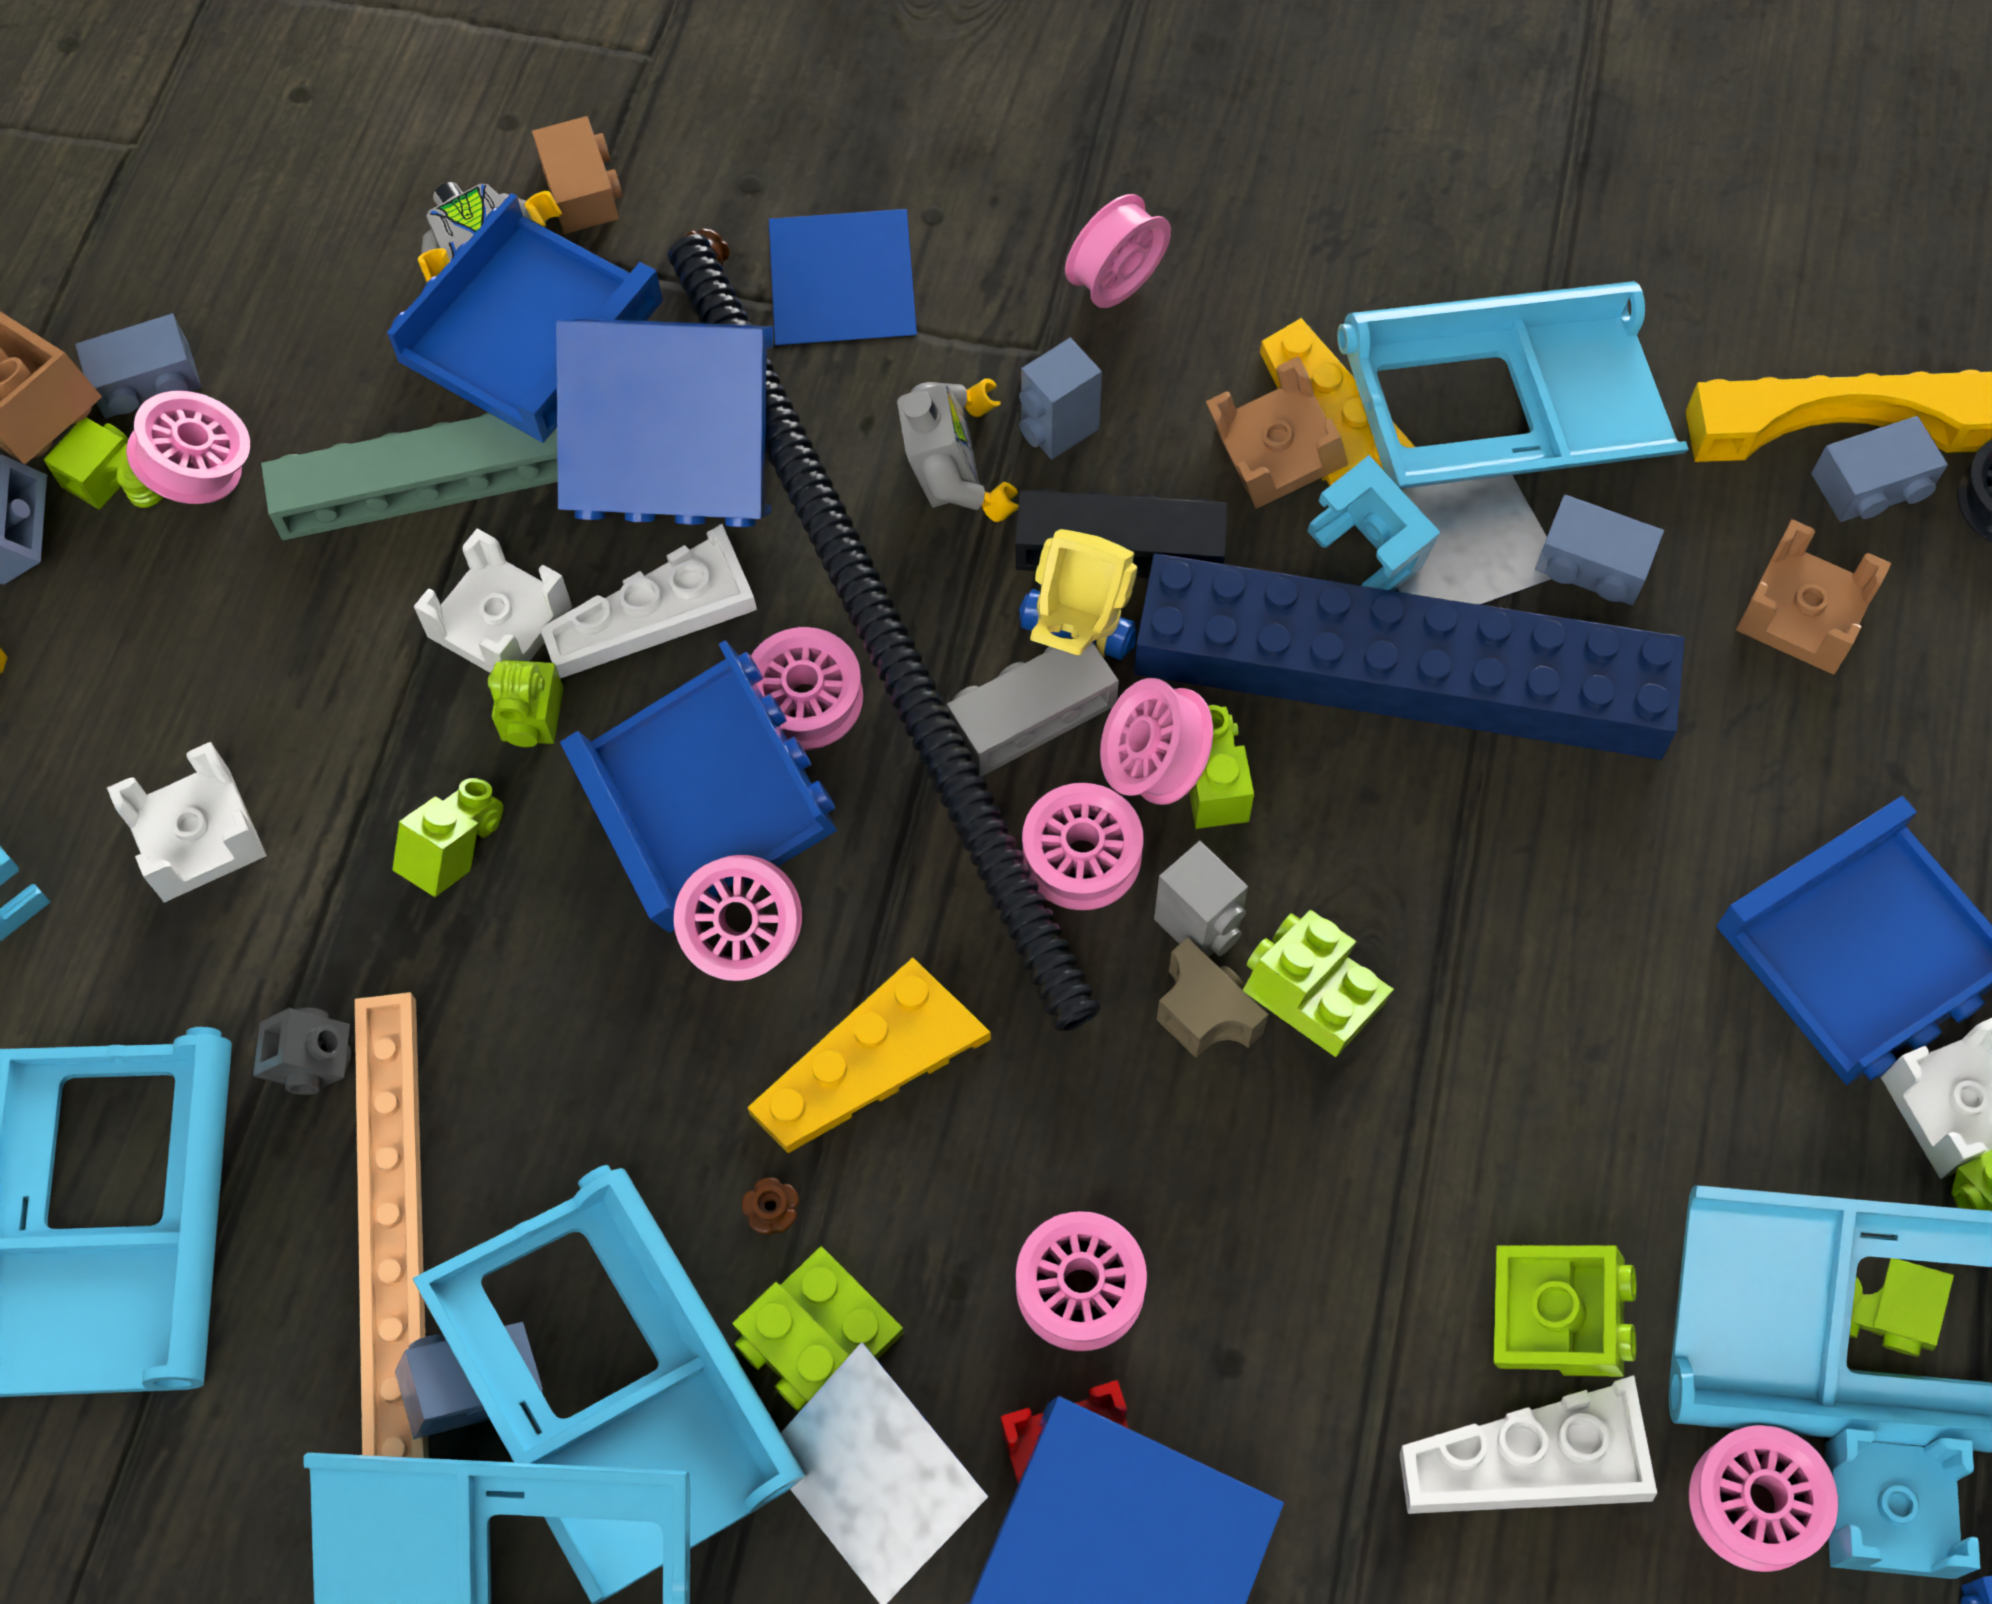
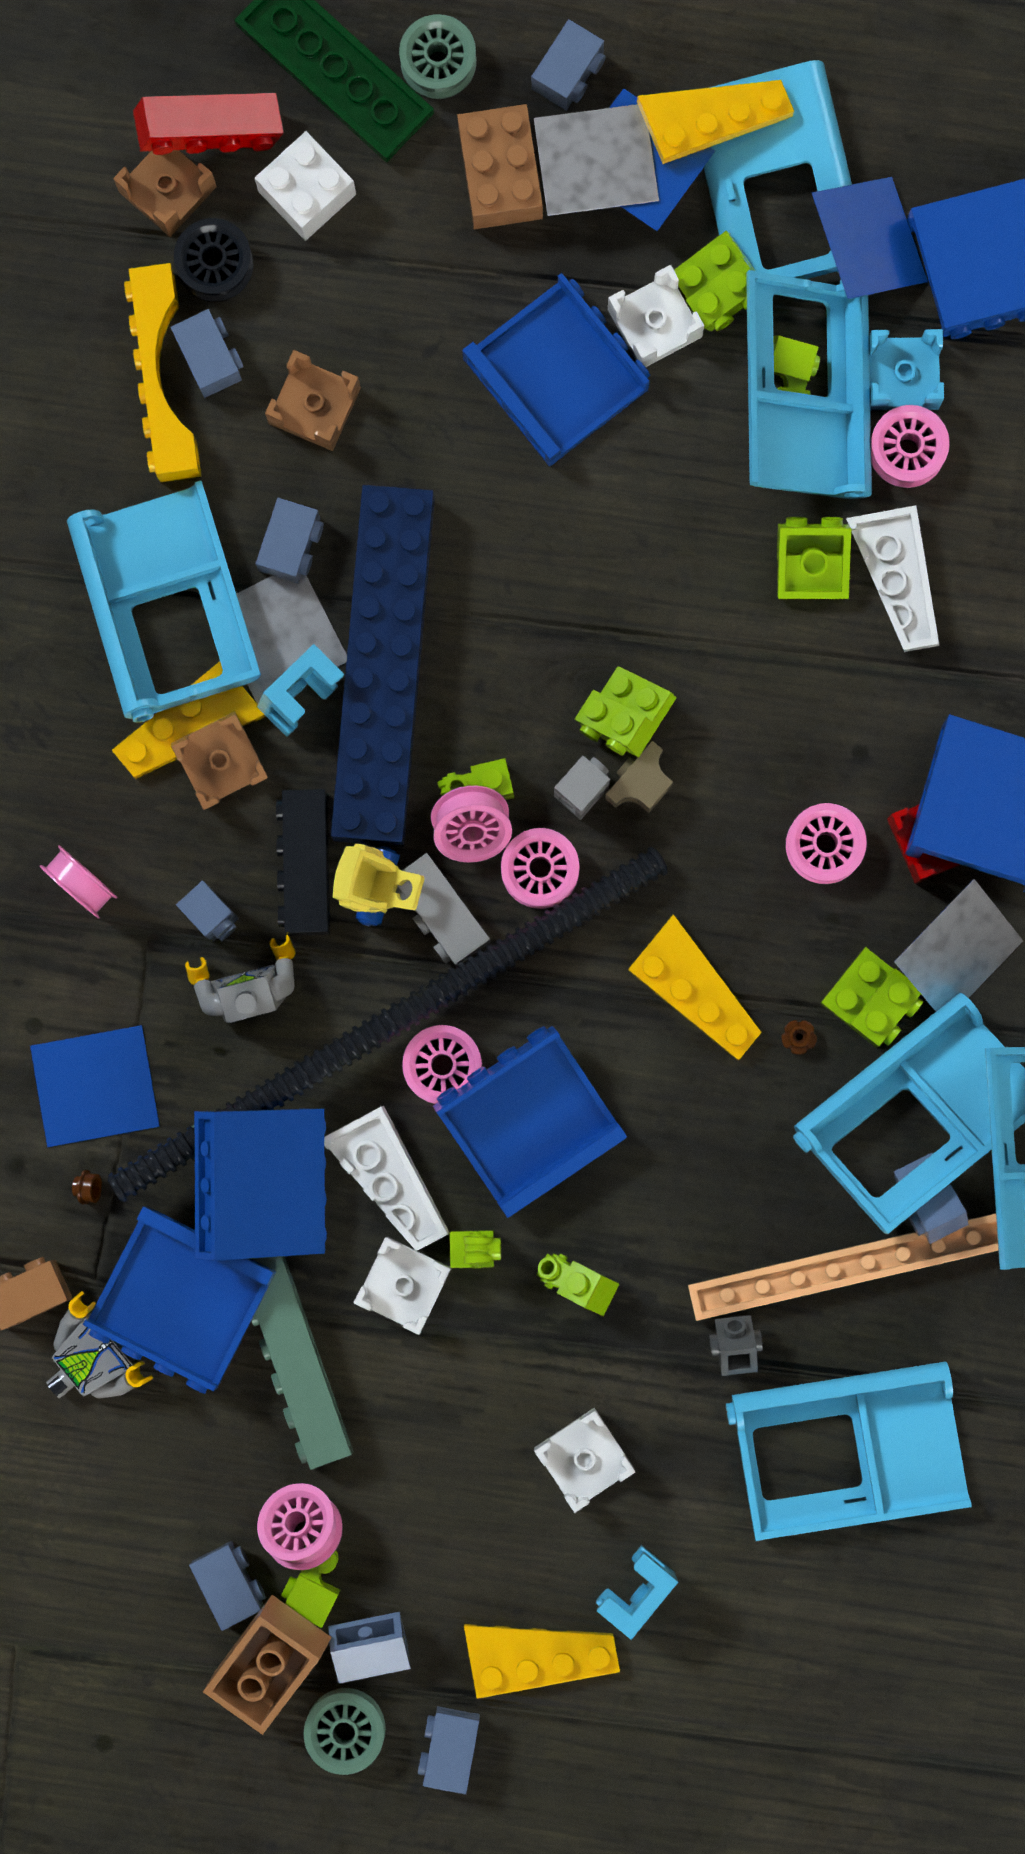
camera: 90 degrees left, 20 degrees up
bright pink wheel [674,855,802,981] -> none

